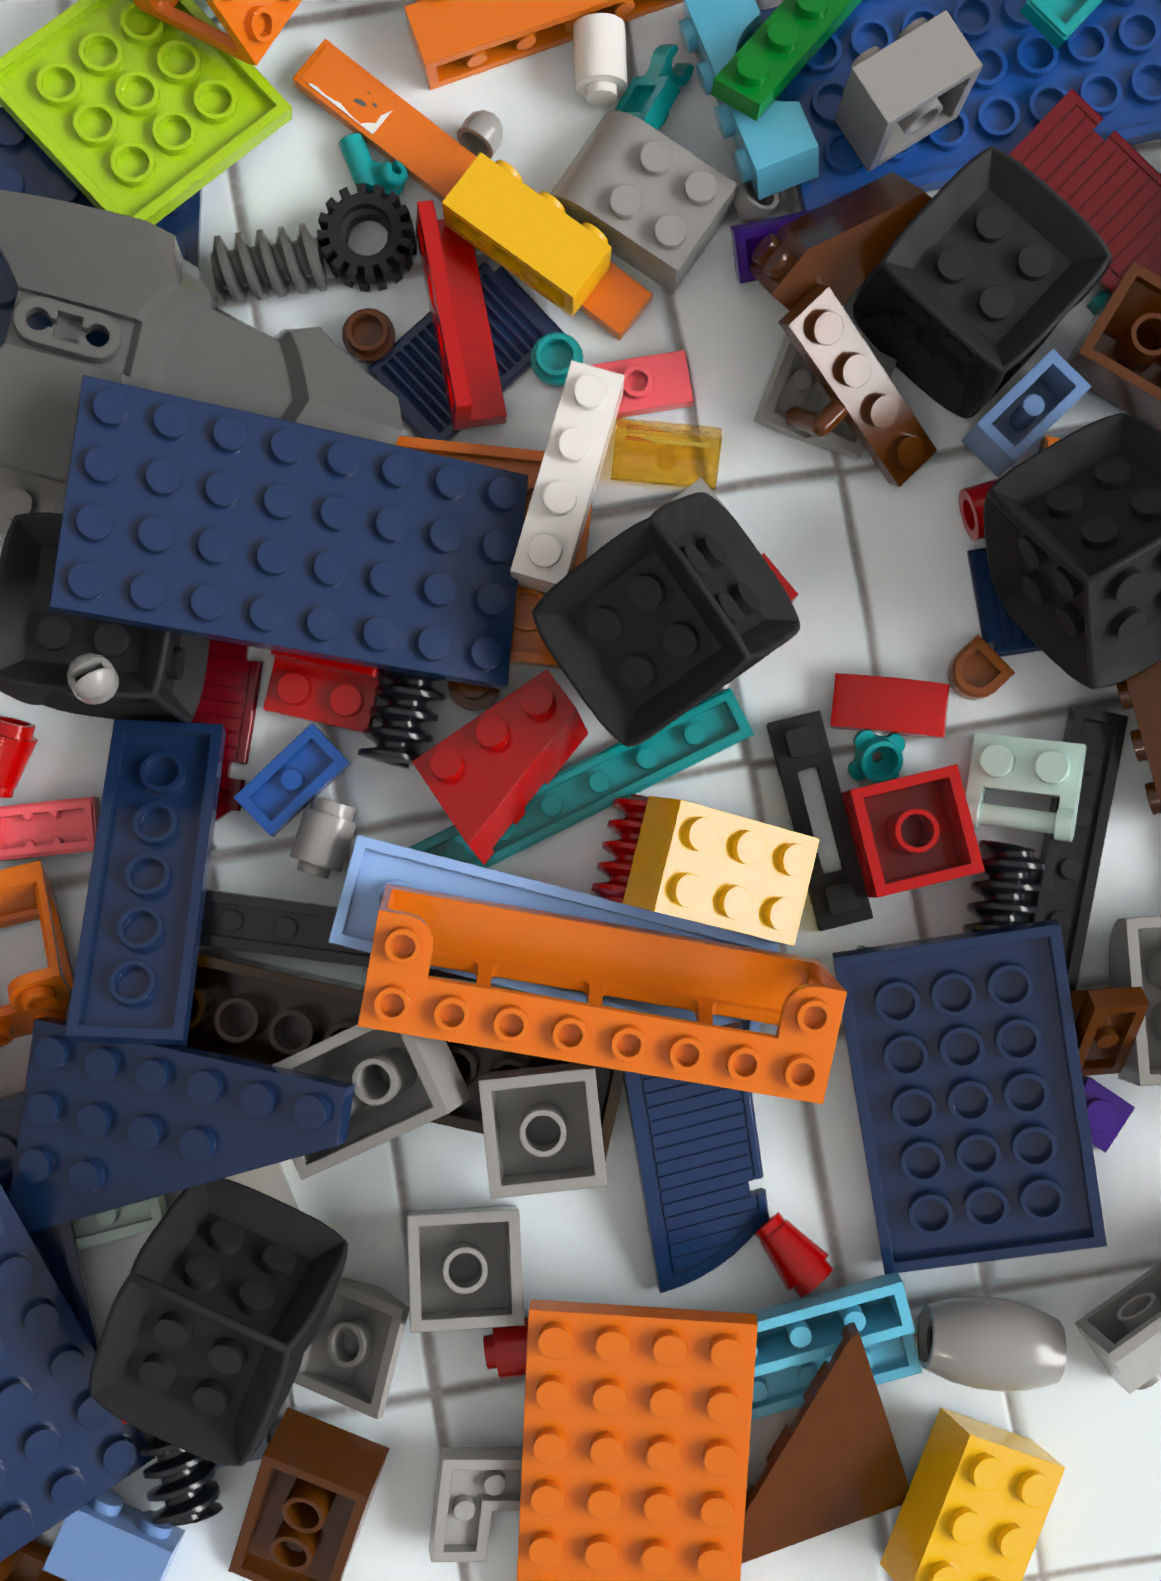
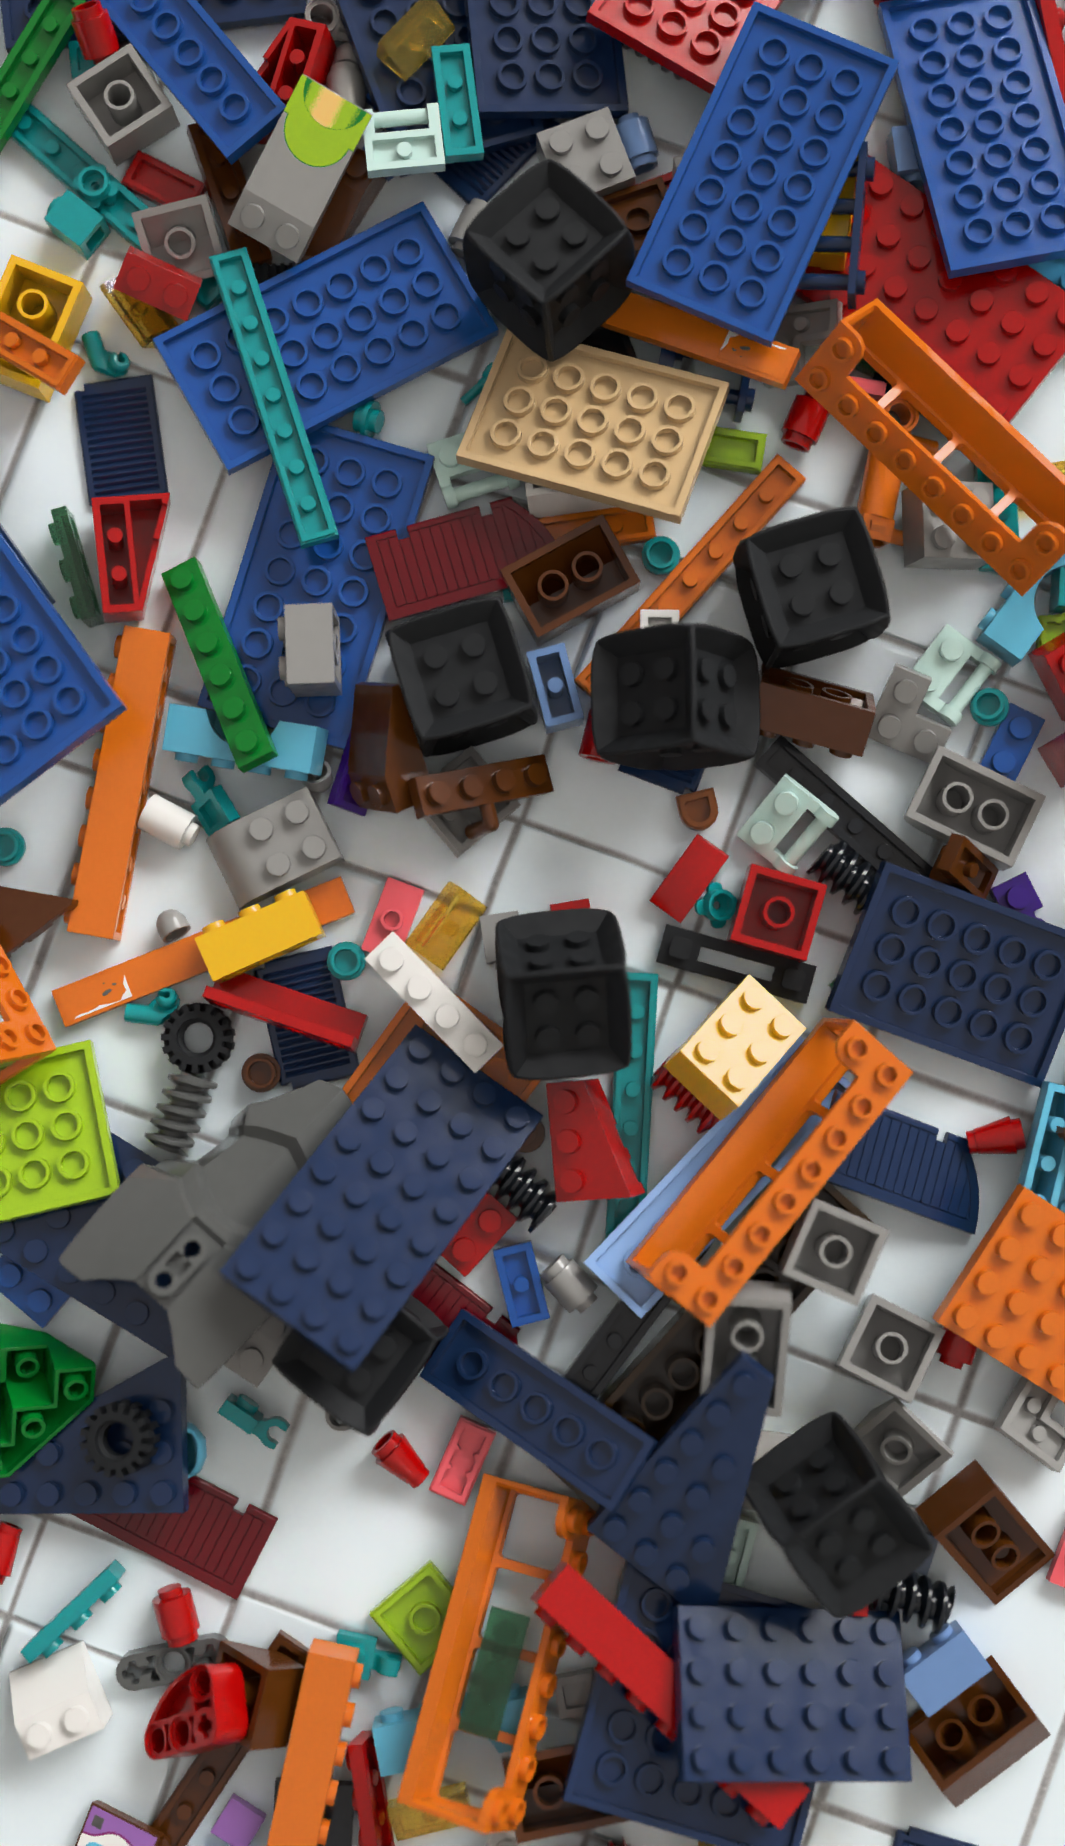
camera: 55 degrees left, 0 degrees up
light grey hinge [67,652,119,705] -> none

